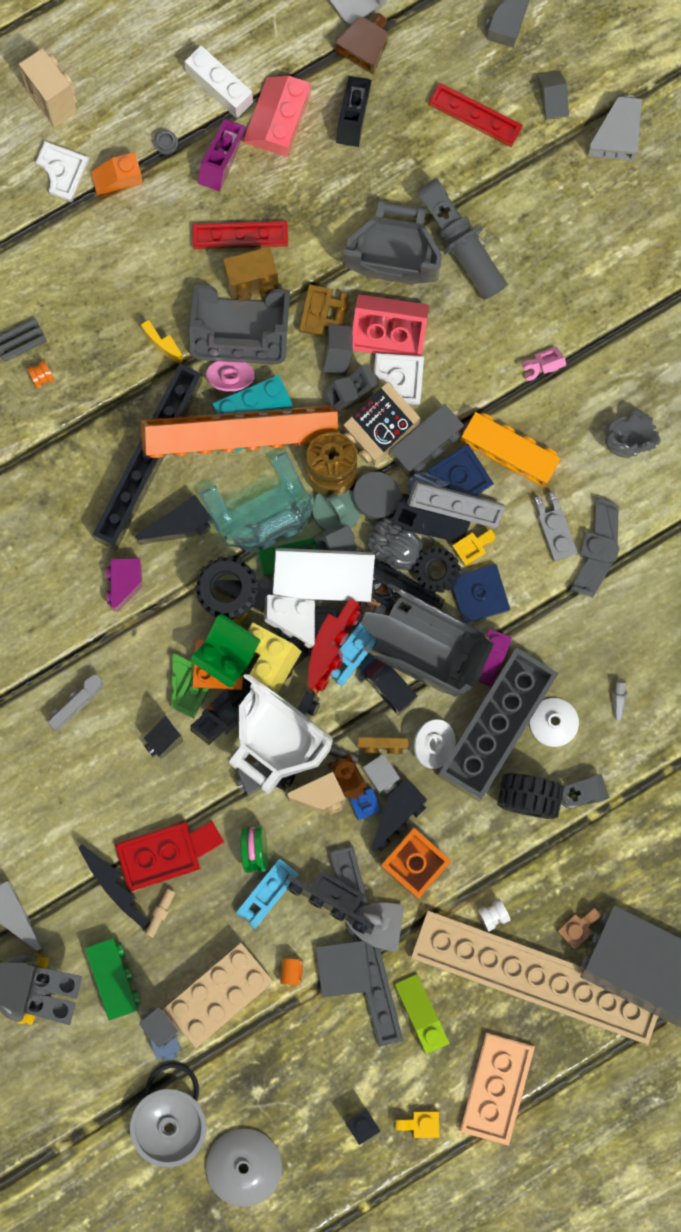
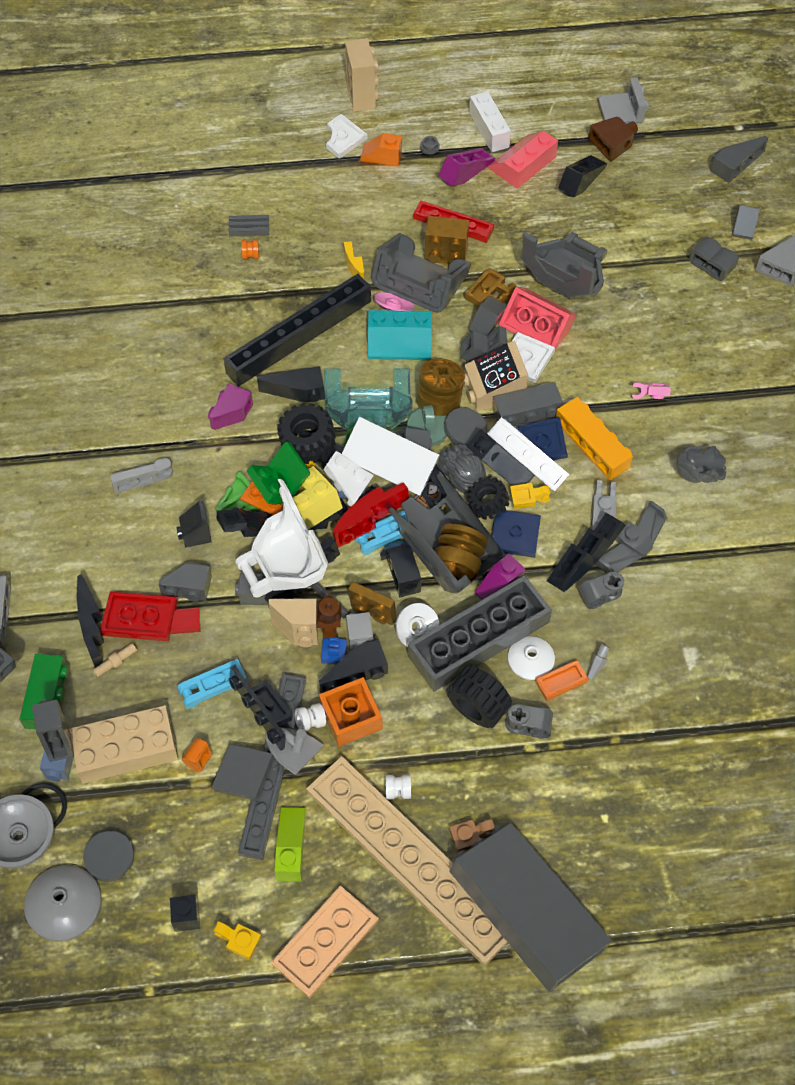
camera: 30 degrees right, 20 degrees down
orange brick [141,405,338,458] -> none
green head [240,825,268,873] -> none
dark grey piece [417,177,508,301] -> none
red tile [428,83,523,148] -> none
none -> dark grey tile [83,831,135,882]
none -> dark grey slope [158,563,212,602]
none -> white wheel [295,703,326,731]
none -> pearl gold wheel [435,524,488,580]
none -> orange tile [535,660,589,701]
none -> black slope [547,513,626,592]
none -> dark grey piece [578,572,624,609]
none -> dark grey brick [689,237,739,281]

